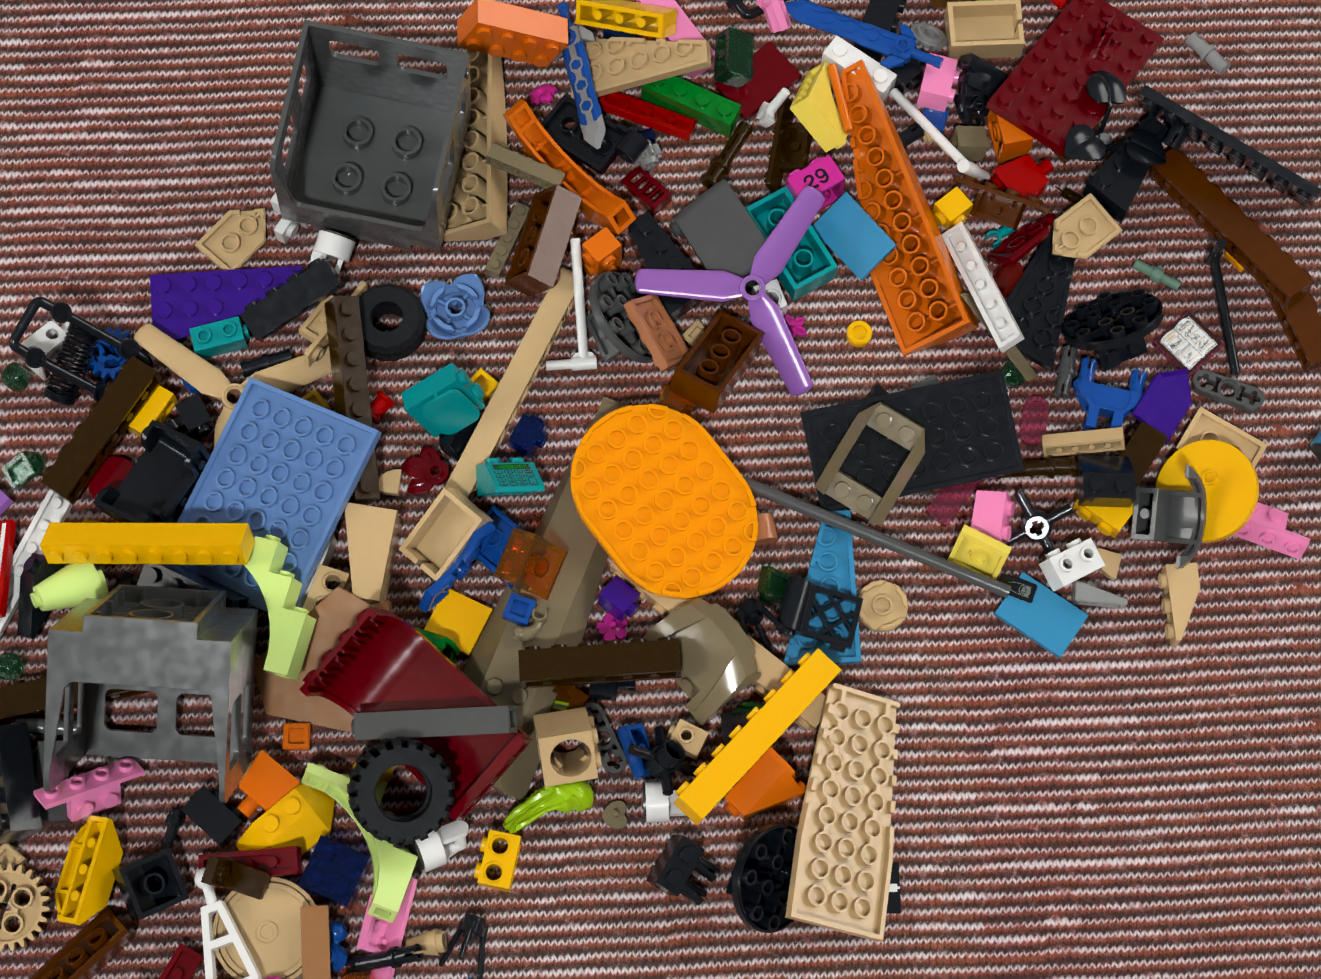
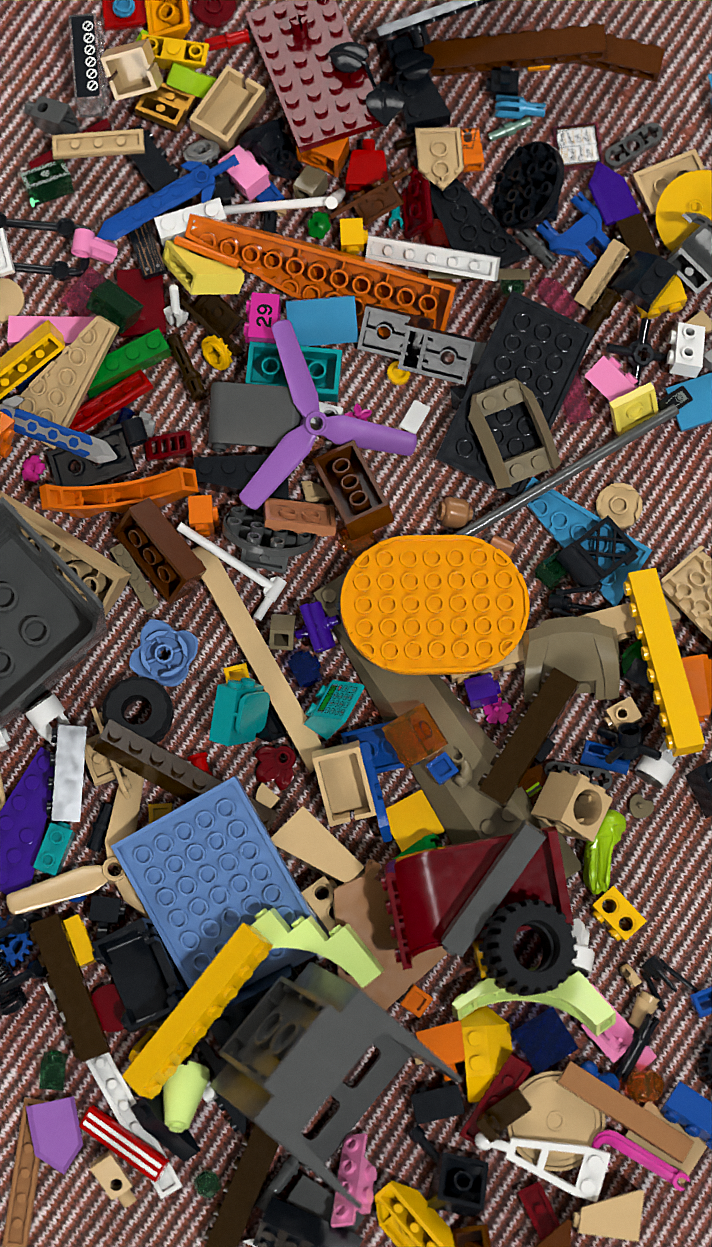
camera: 50 degrees left, 5 degrees up
dark tan piece [486,143,565,189] -> none
black bar [1204,239,1241,375] -> none
none -> clear pink brick [61,266,110,317]
none -> black tile [128,221,166,280]
none -> yellow gear [201,335,233,370]
none -> dark tan brick [269,614,296,651]
none -> dark purple pin [295,601,341,653]
none -> green plant [307,211,331,239]
none -> bracket [357,303,476,385]
none -> white sticker [400,400,430,434]
none -> medium nougat head [437,497,473,529]
none -> orange leg [460,127,484,173]
none -> black brick [486,66,519,100]
none -> dark azure arm [495,94,546,119]
none -> tan tile [619,963,642,989]

